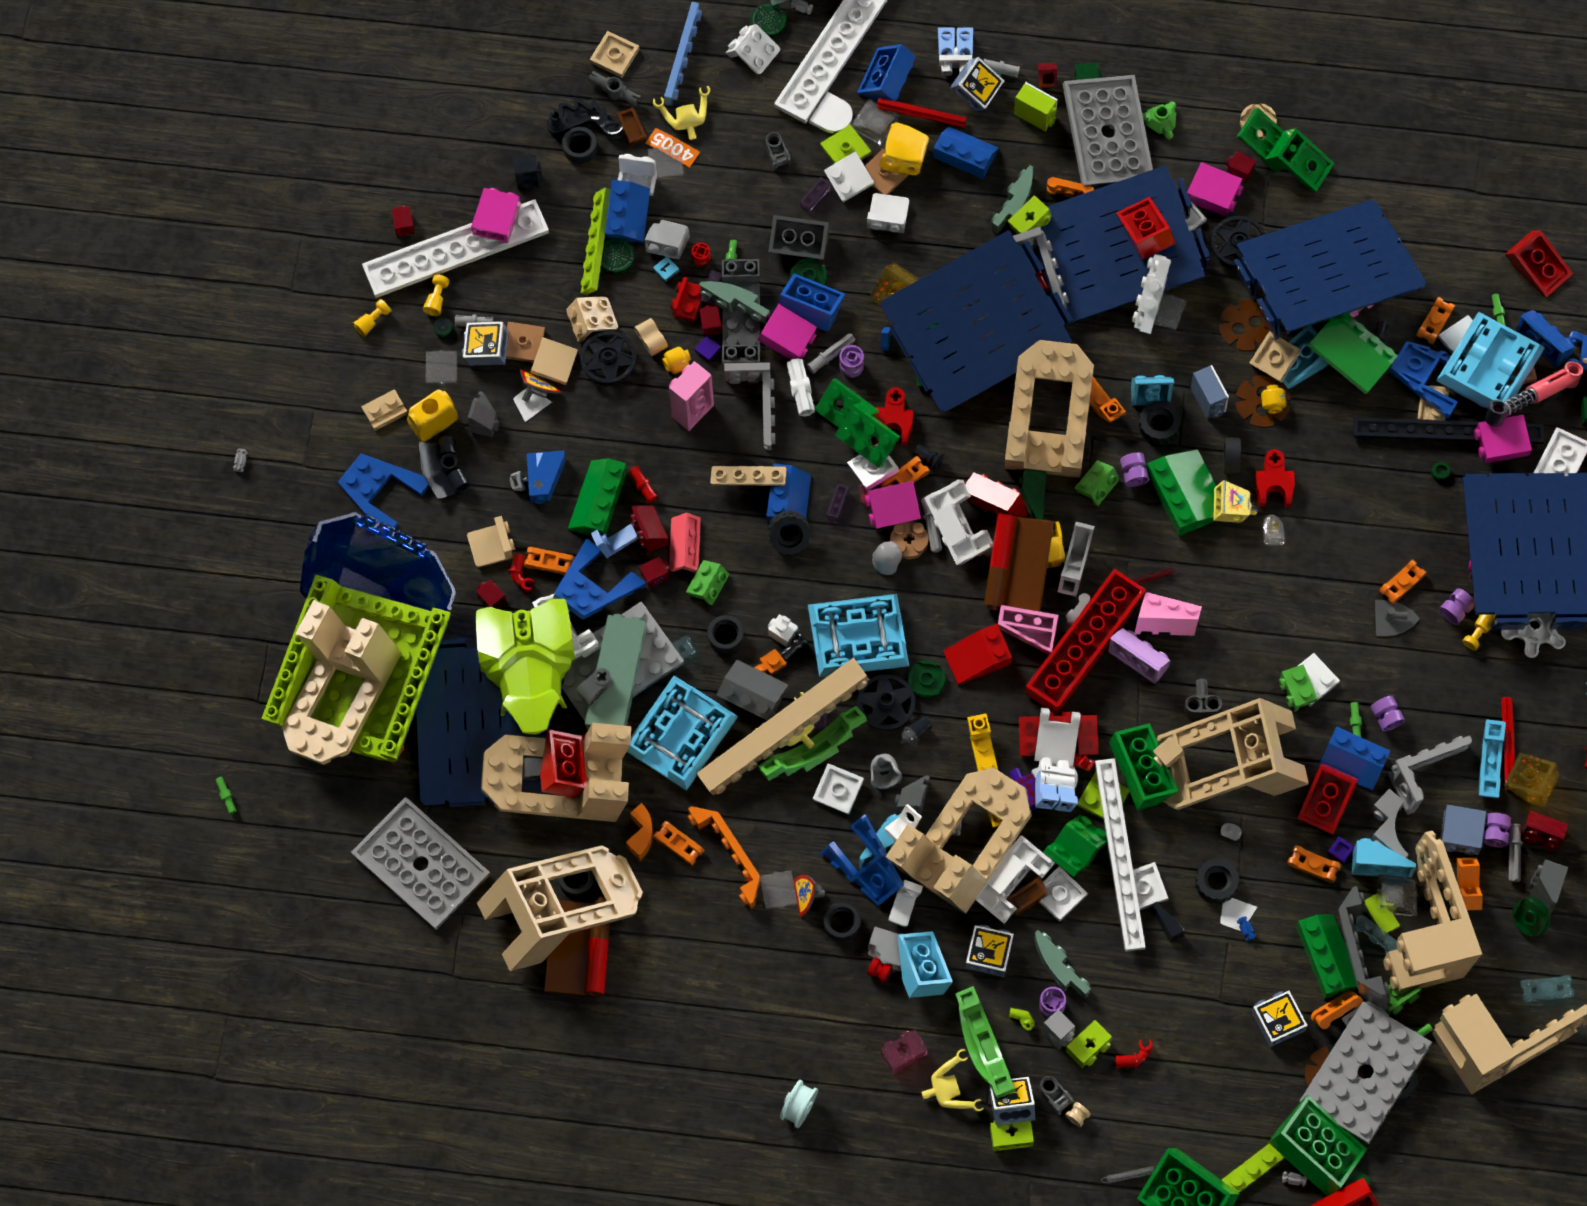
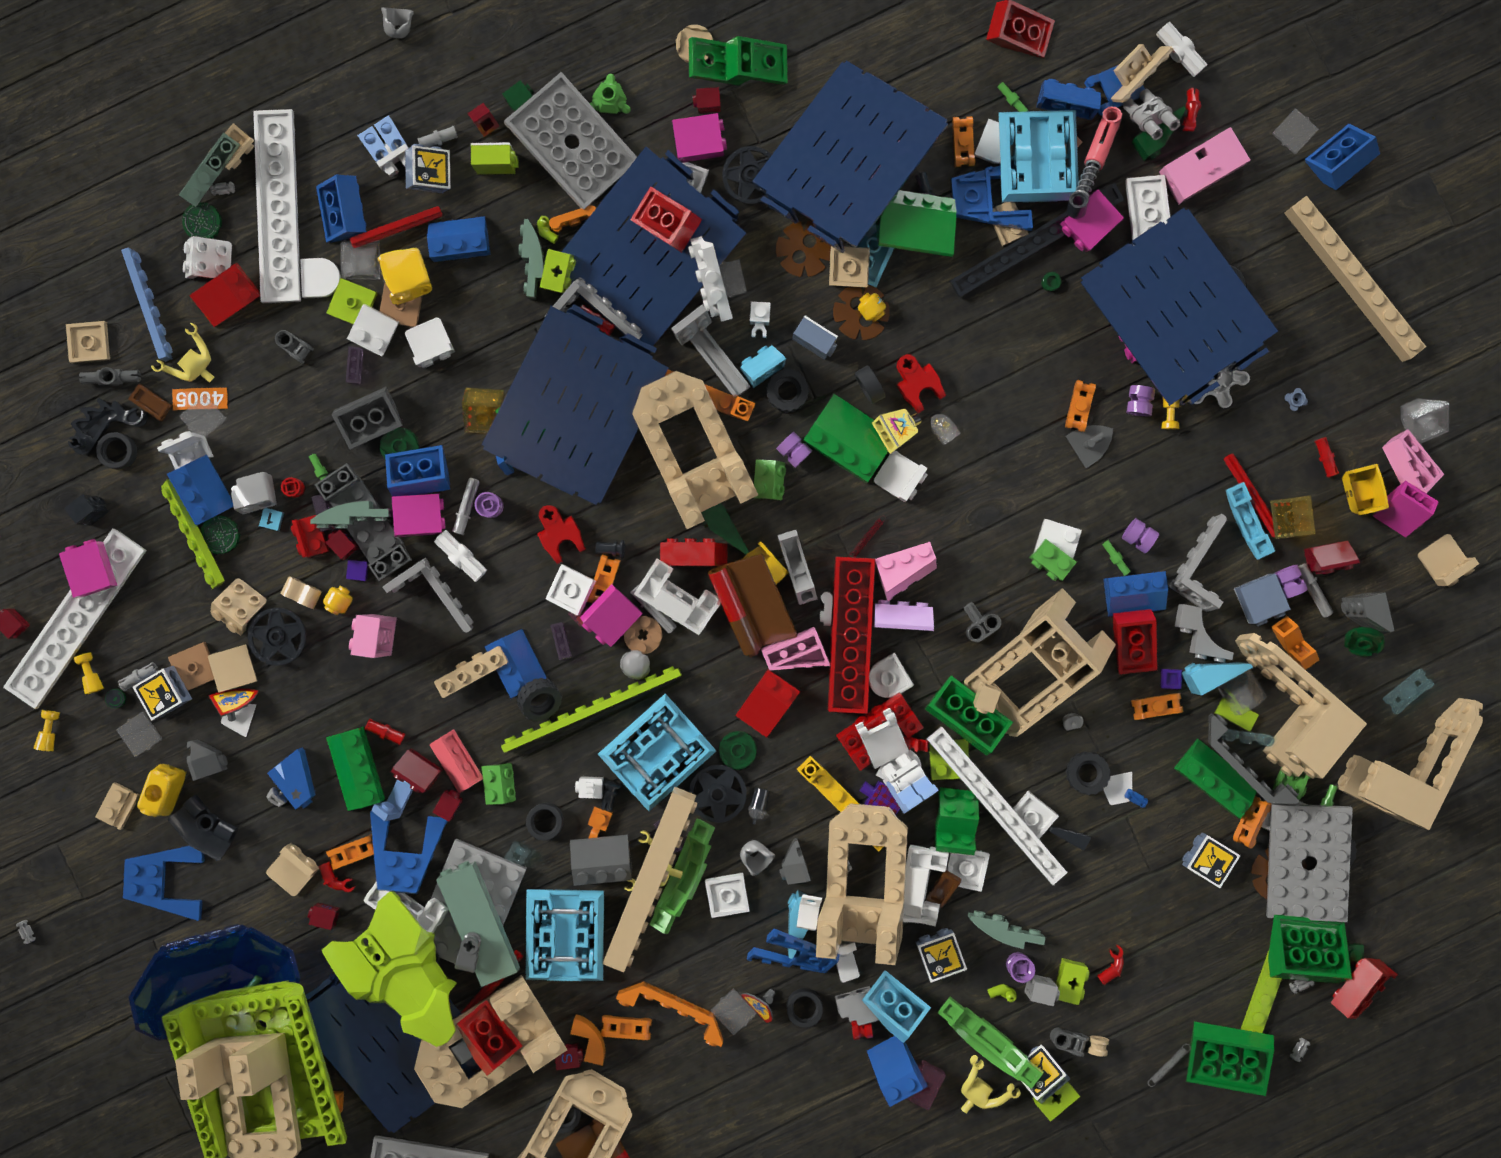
camera: 35 degrees left, 20 degrees up
green bracket [815,378,900,468] -> none
none -> red slope [189,263,260,327]
none -> lime plate [501,666,682,753]
none -> lime arm [537,216,559,244]
none -> dark red brick [555,1043,584,1070]
none -> light grey bracket [671,304,750,398]
none -> white brick [750,302,770,338]
none -> blue slope [867,1036,928,1107]
none -> white tile [869,652,914,698]
none -> white bracket [874,451,928,502]

